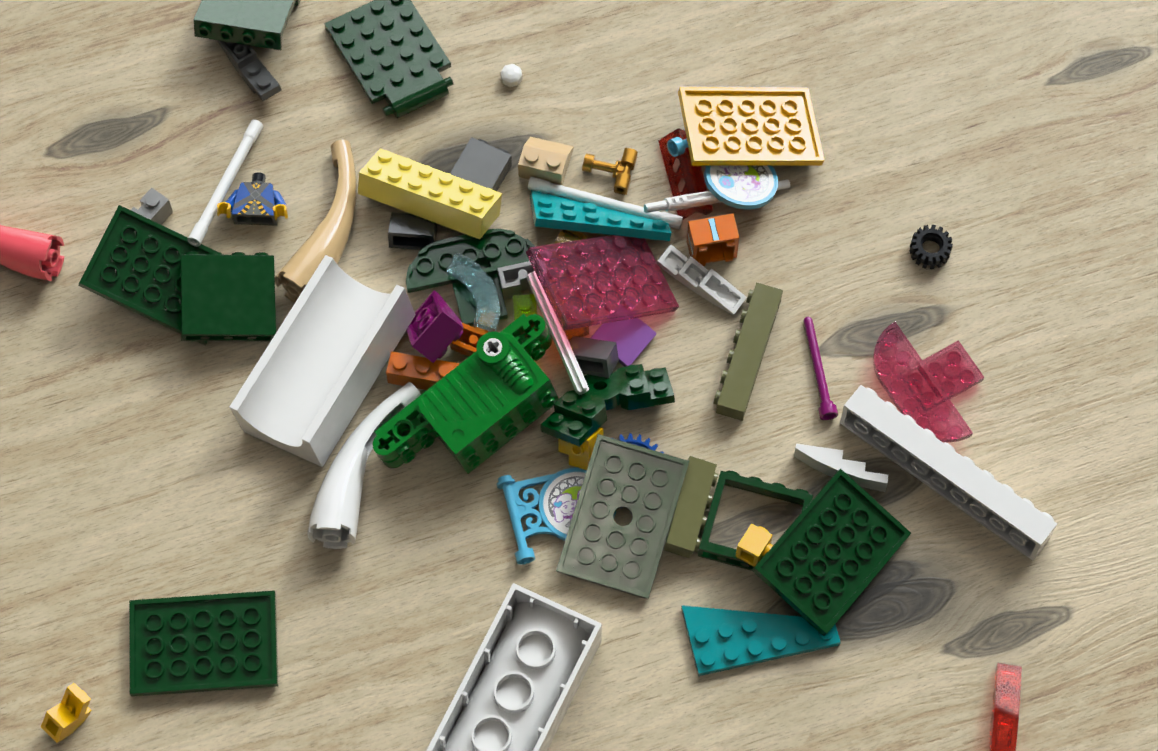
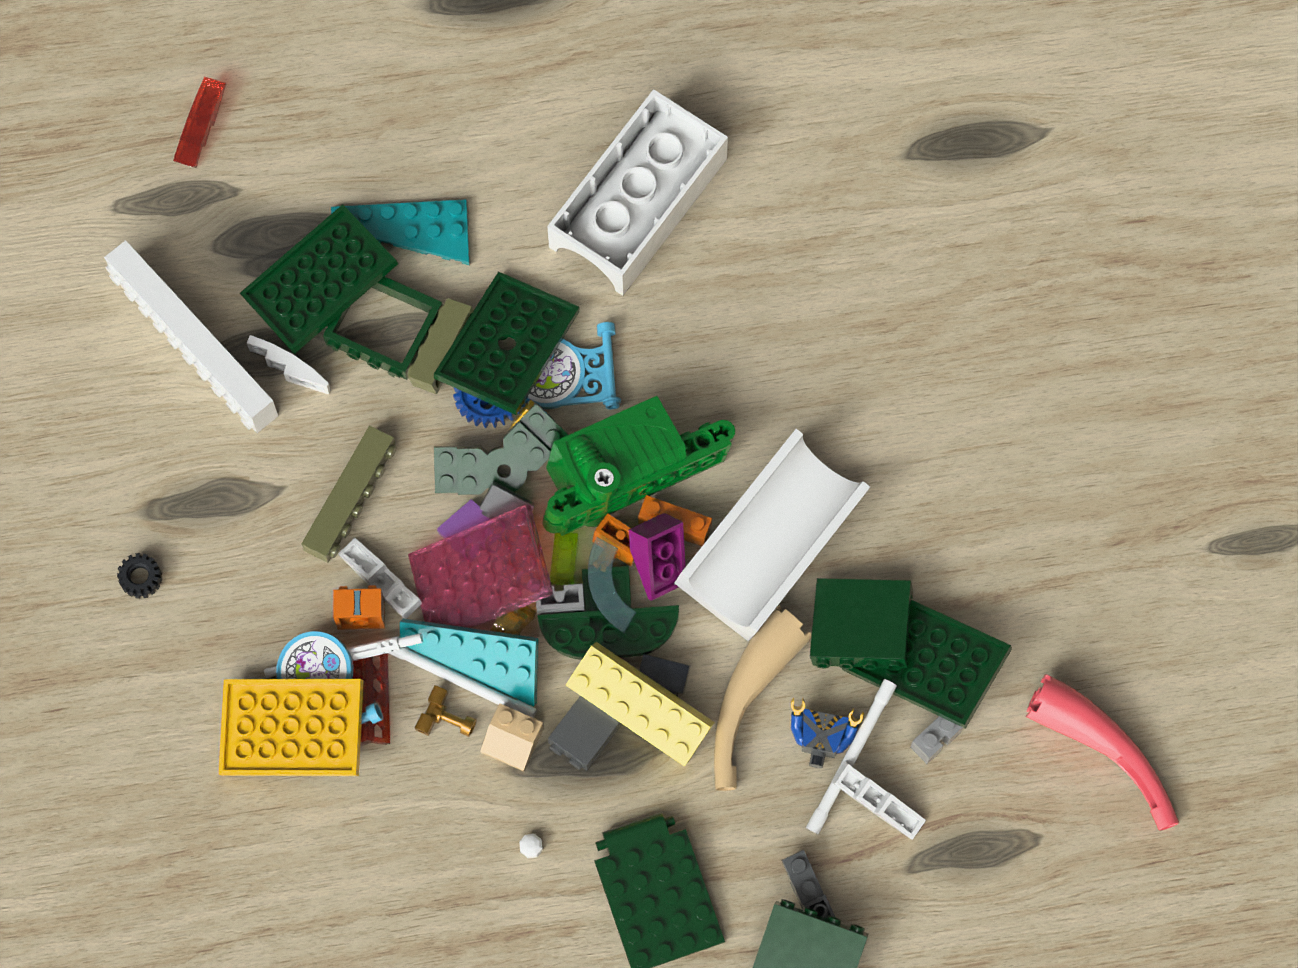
camera: 170 degrees left, 5 degrees up
yellow brick [41,683,91,743] -> none
dark green plate [129,590,278,697] -> none
white brick [308,382,421,549] -> none
axle [526,271,589,395] -> none
yellow brick [735,523,773,566] -> none
magenta piece [803,317,838,420] -> none
clear pink plate [873,322,984,442] -> none
none -> white slope [831,762,926,840]

